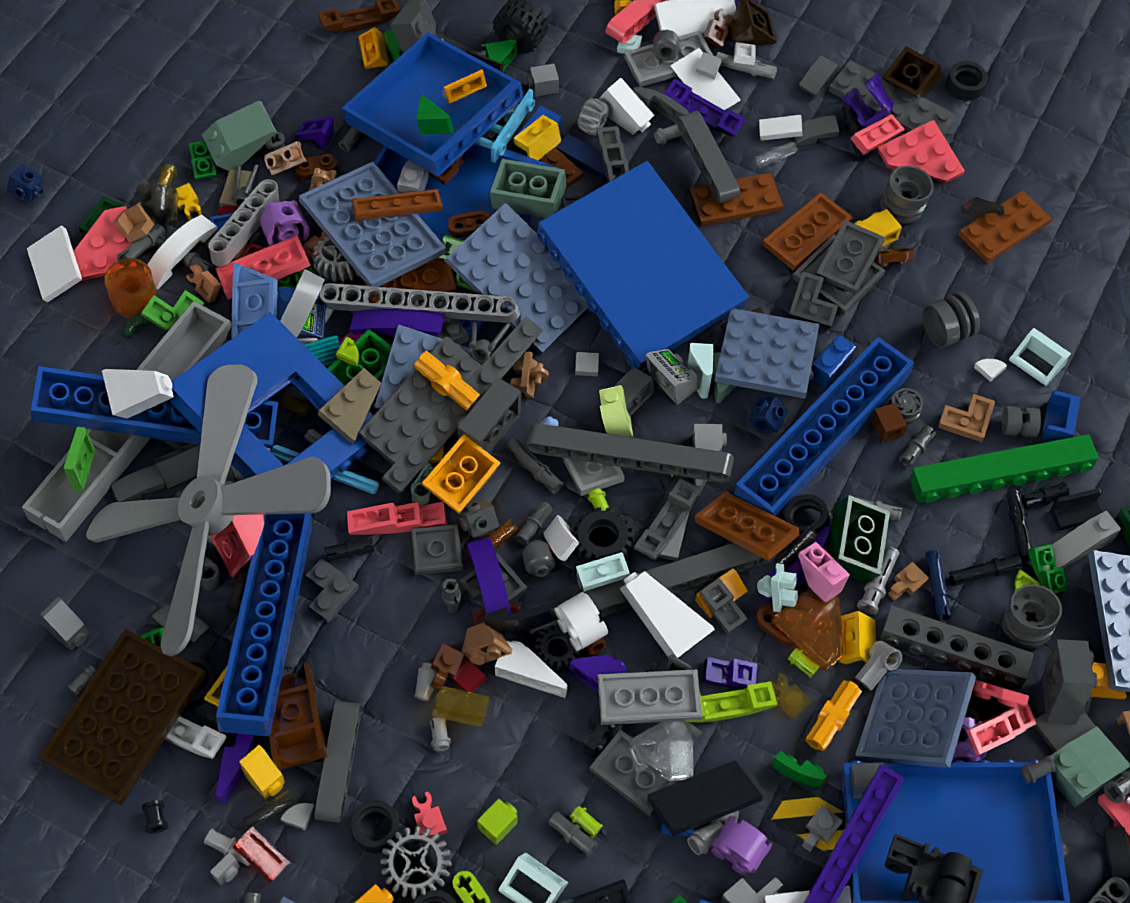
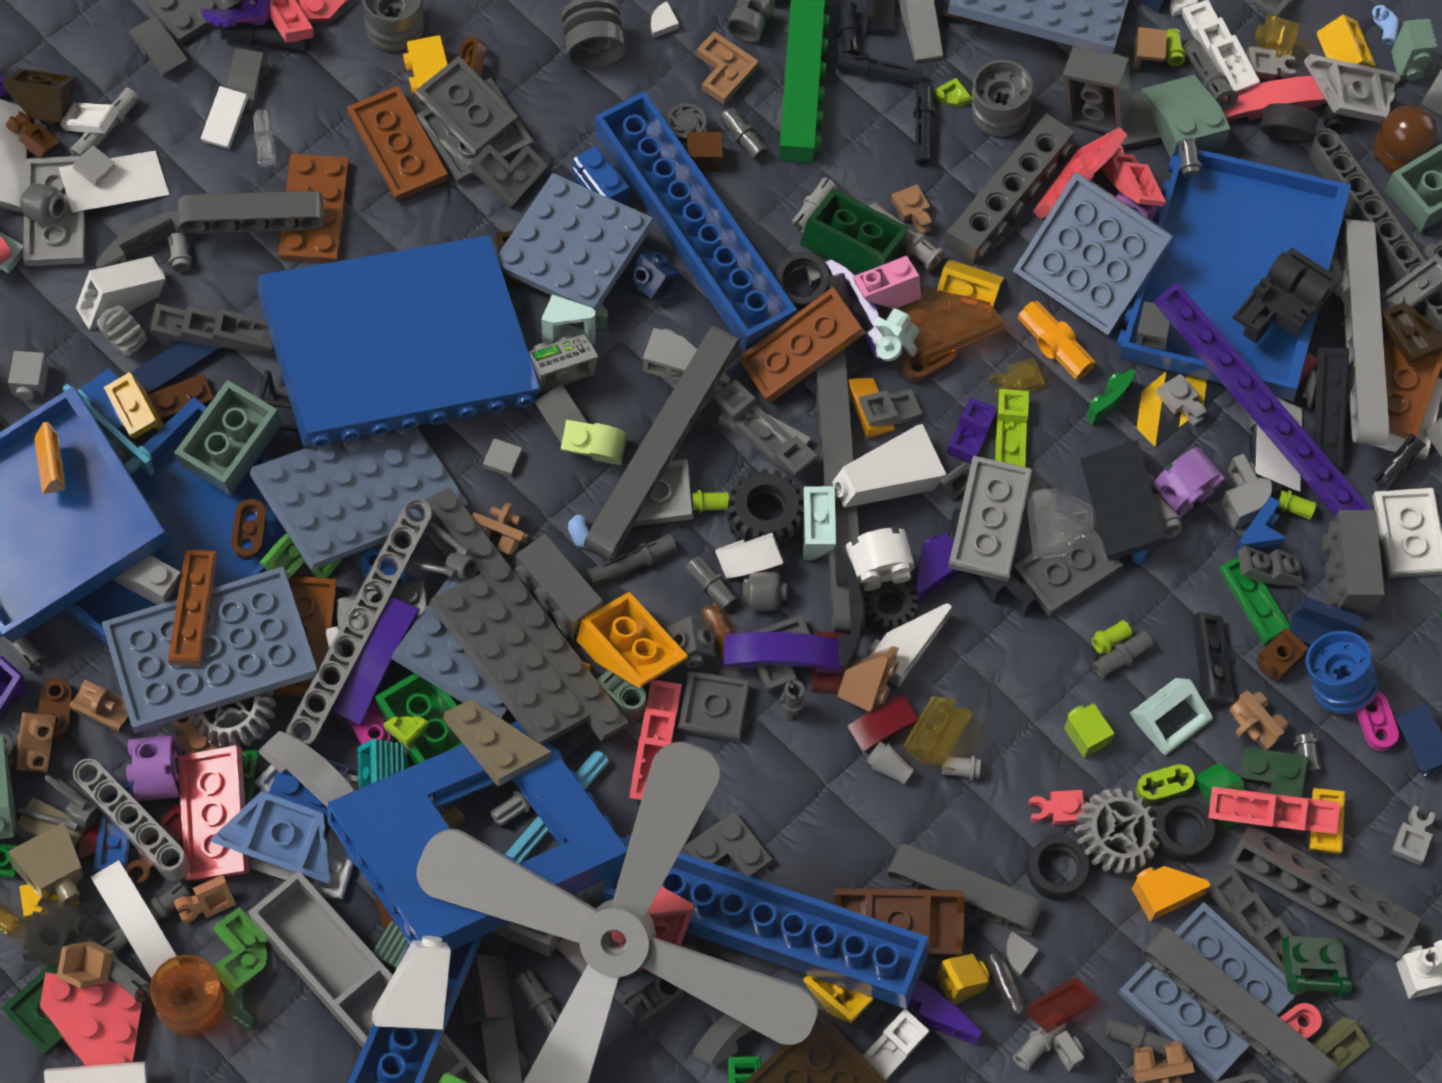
camera: 75 degrees left, 5 degrees up
light orange piece [413,350,480,411] -> none
green slope [416,95,454,135] -> none
reddish brown plate [430,643,464,690] -> none
dark purple slope [664,78,745,137] -> none
lime pin [788,648,820,678] -> none
light grey piece [855,641,902,691] -> none
dark blue pin [925,550,952,621] -> none
green slope [1028,544,1068,594] -> none
none -> dark tan torso [8,822,83,905]

